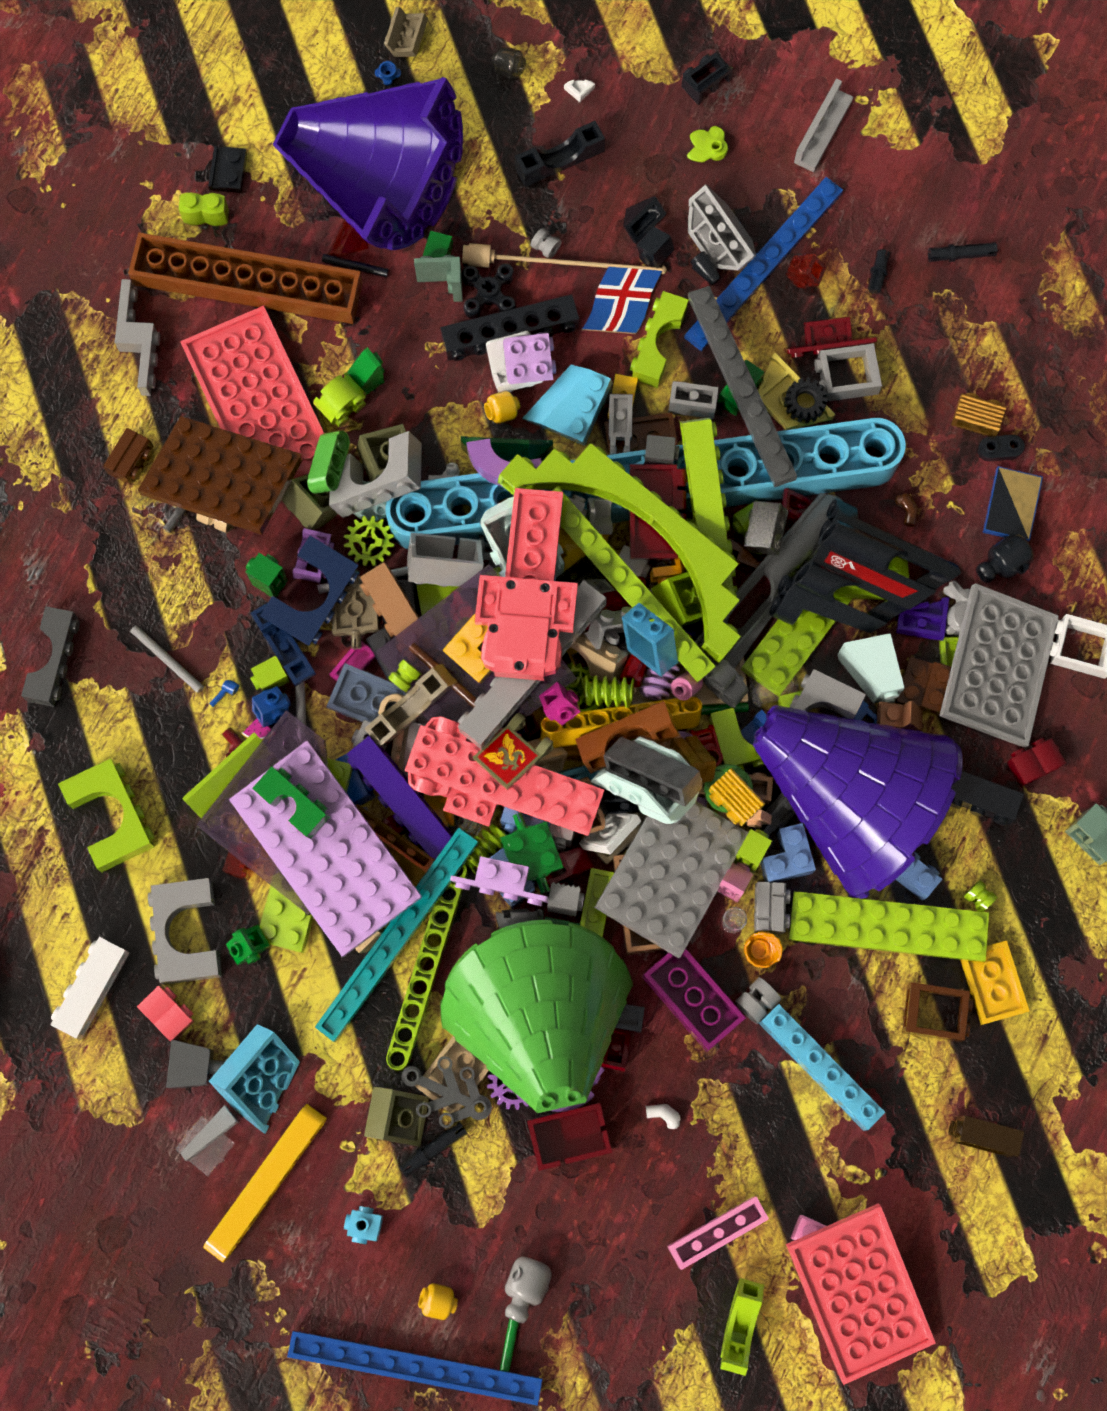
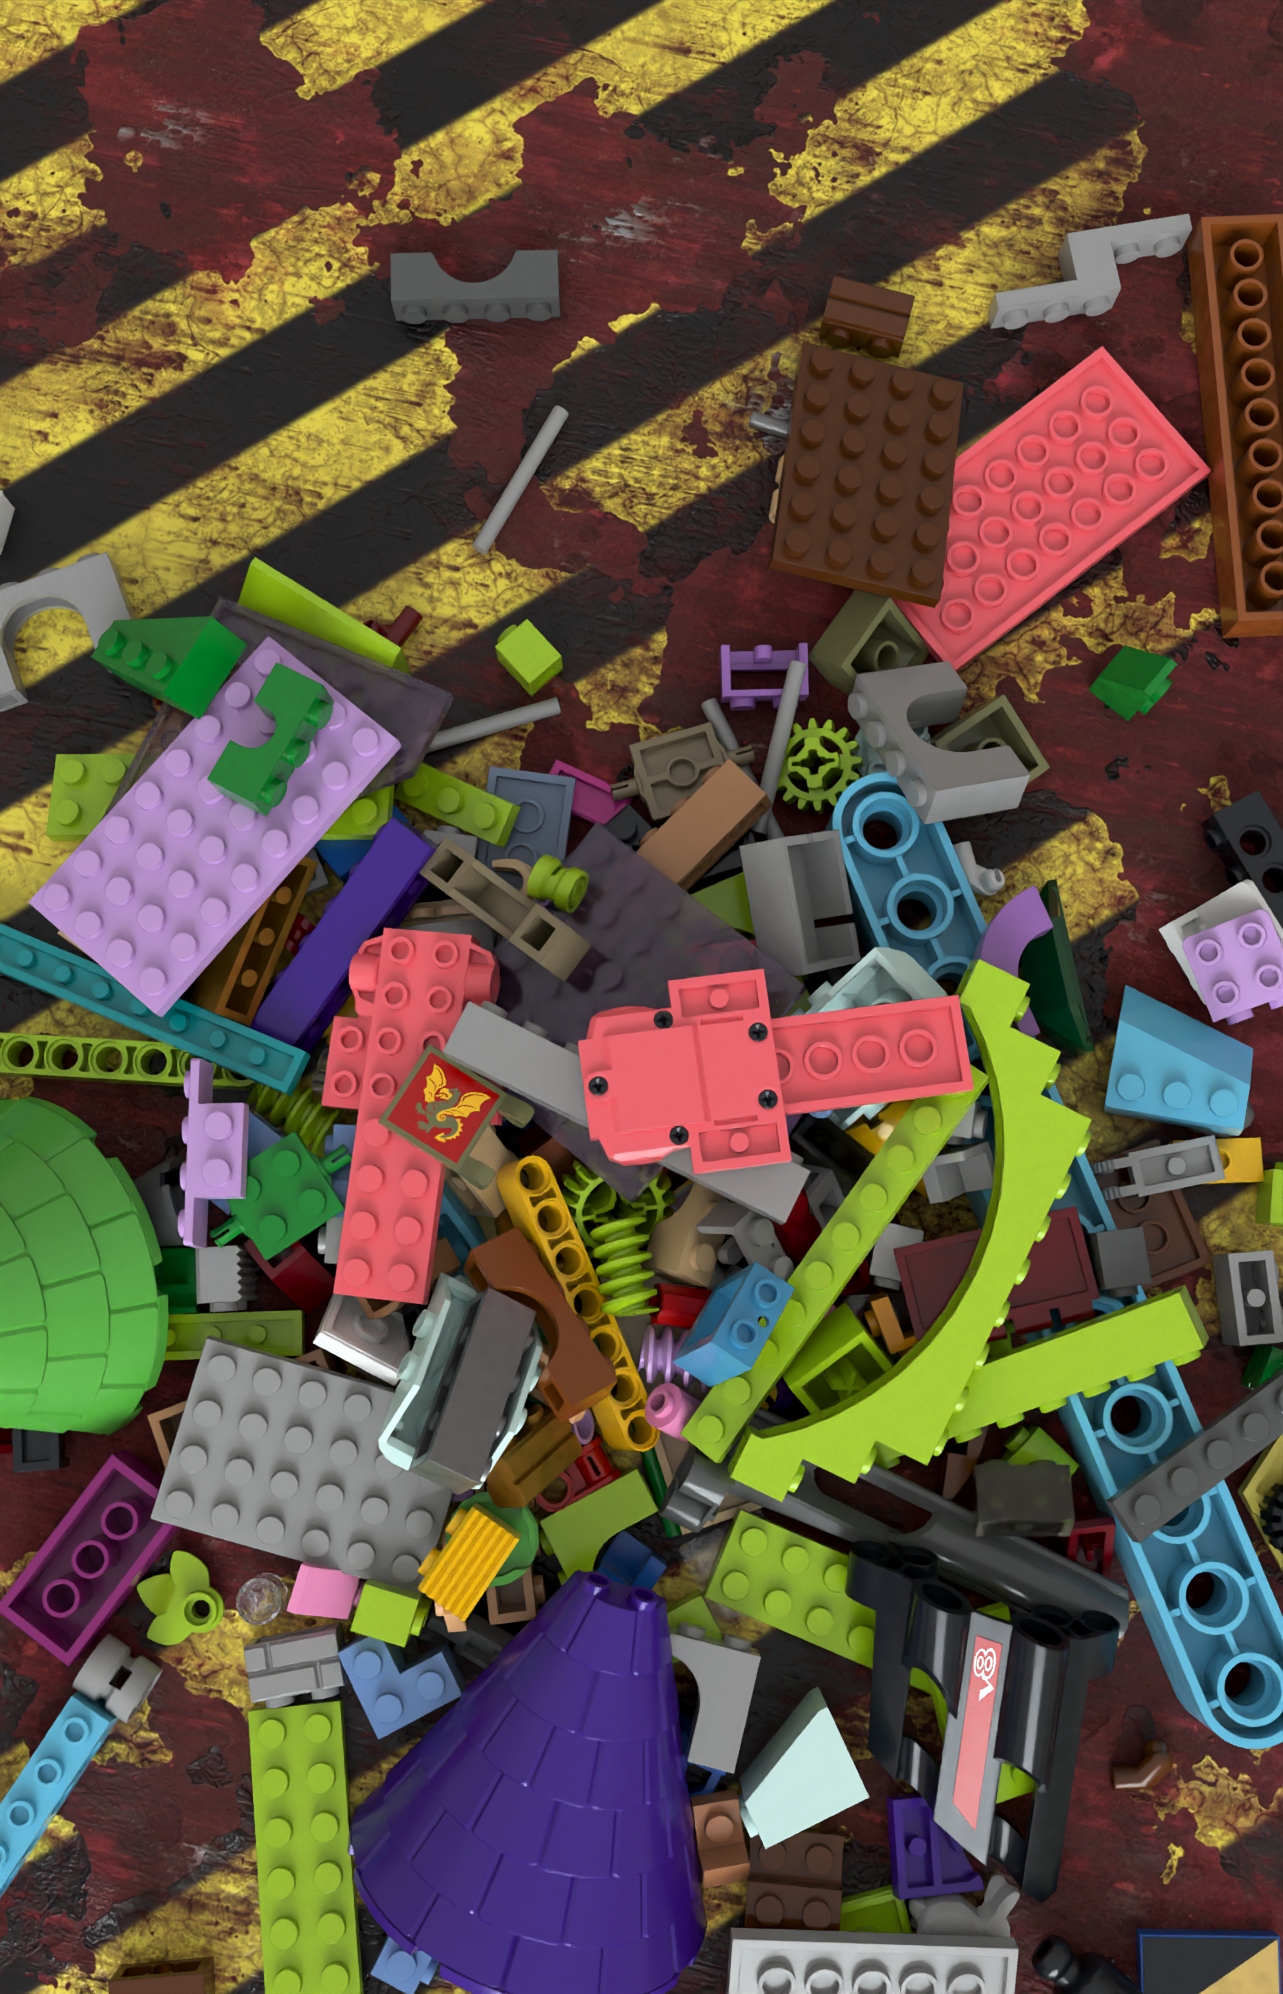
camera: 75 degrees right, 5 degrees up
lime arch [58,758,155,872] -> none
blue hand [209,680,239,707] -> none
green brick [226,925,270,965] -> none
dark pink tile [242,719,276,741] -> none
green brick [245,553,288,598] -> none
dark blue slope [250,603,316,686] -> none
blue brick [252,686,291,728] -> none
dark blue arch [260,535,360,646] -> none
bright green beam [307,431,350,494] -> none
lime brick [313,373,366,427] -> none
reddish brown bar [408,642,477,708] -> none
yellow brick [443,614,493,684] -> none
yellow head [484,391,520,424] -> none
dark pink brick [539,682,581,726] -> none
light orange hair [744,931,783,968] -> none
none -> green wedge [91,616,248,720]
none -> lime plate [137,1550,225,1645]
none -> lime plate [394,758,521,847]
none -> light grey bar [751,660,807,834]

